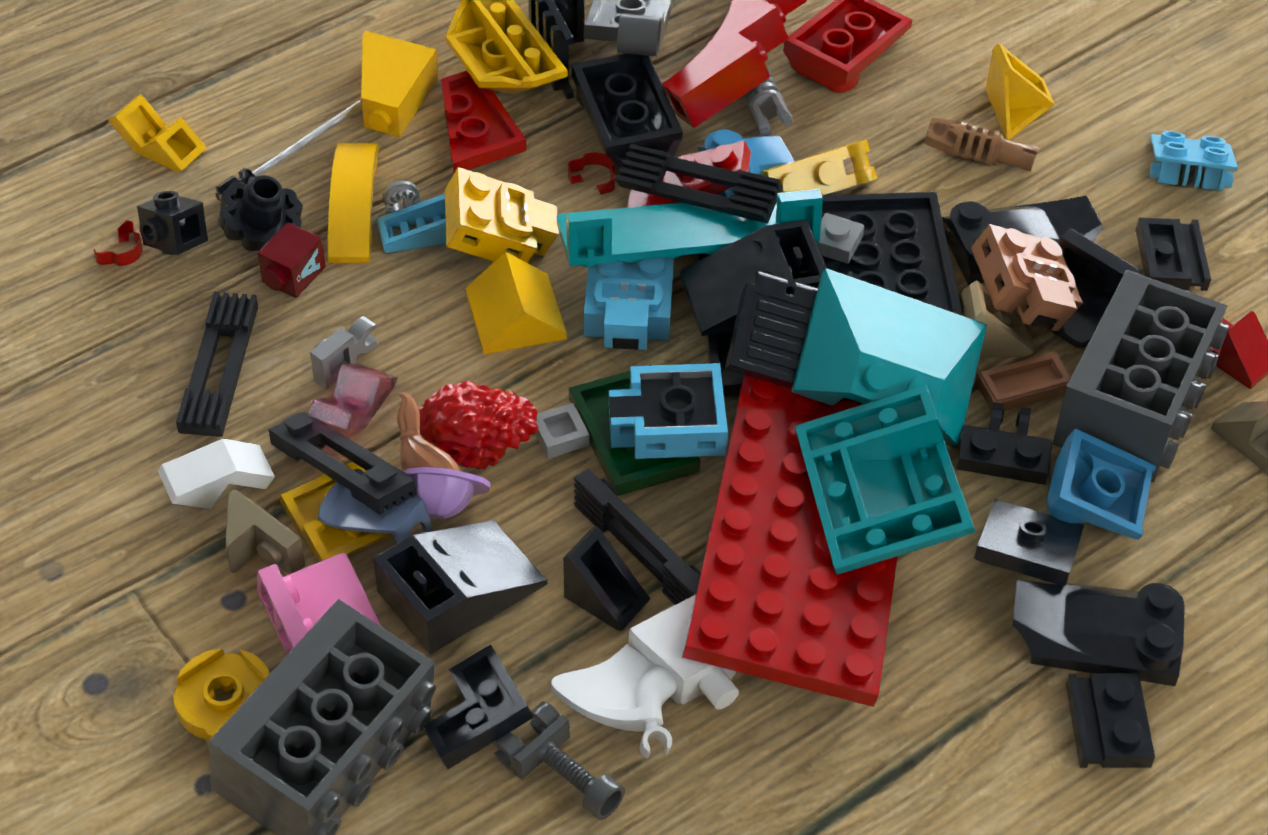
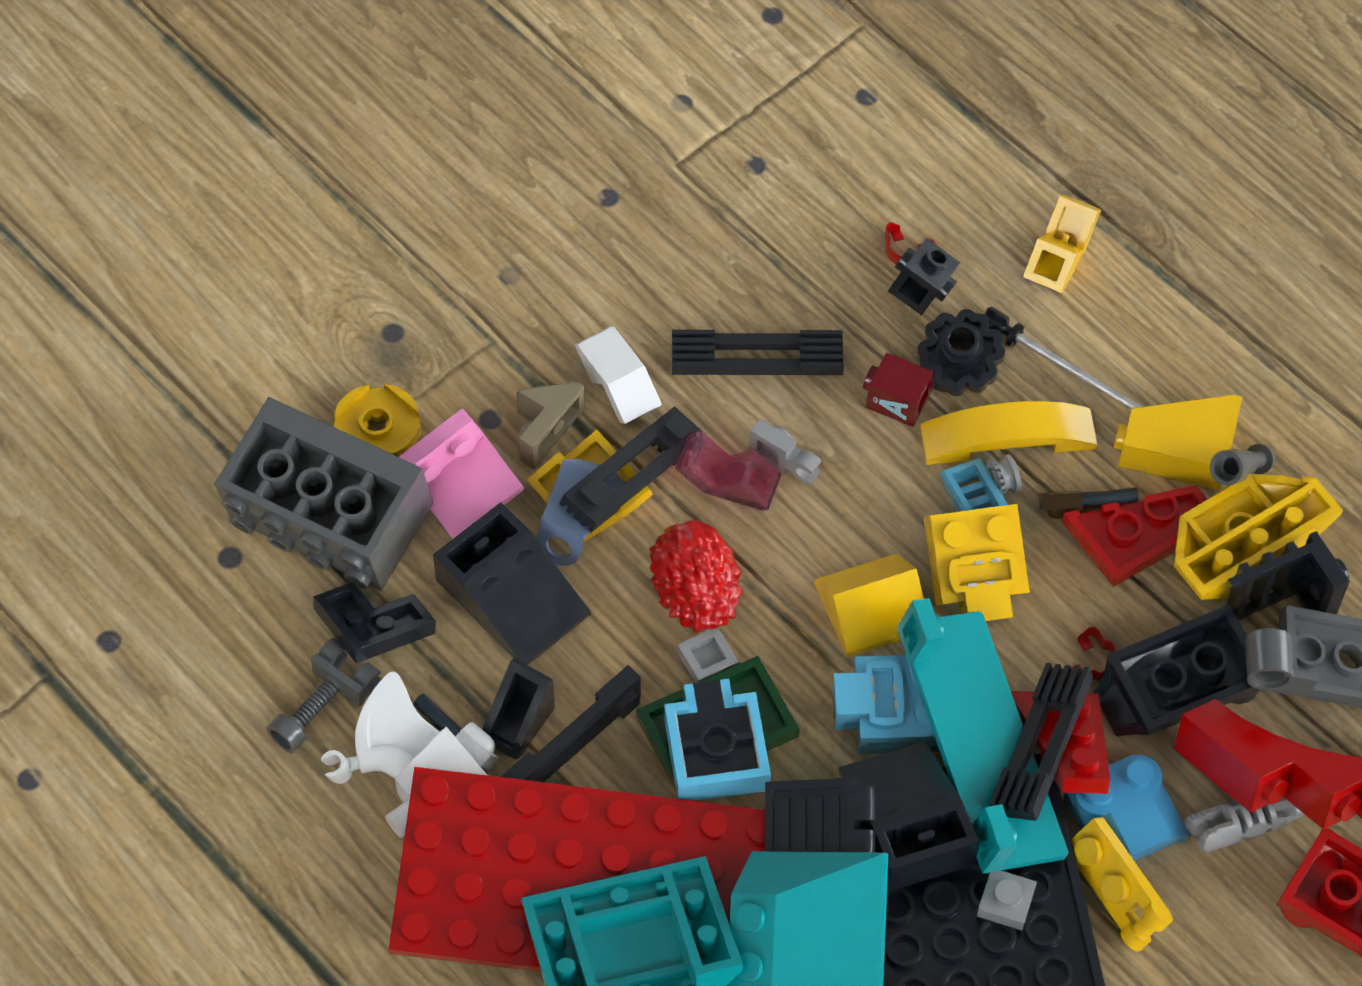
camera: 85 degrees right, 10 degrees up
piece [397,393,491,520] -> none
none -> white piece [413,693,499,770]
none -> piece [1039,487,1138,519]
none -> dark grey piece [1210,443,1276,486]

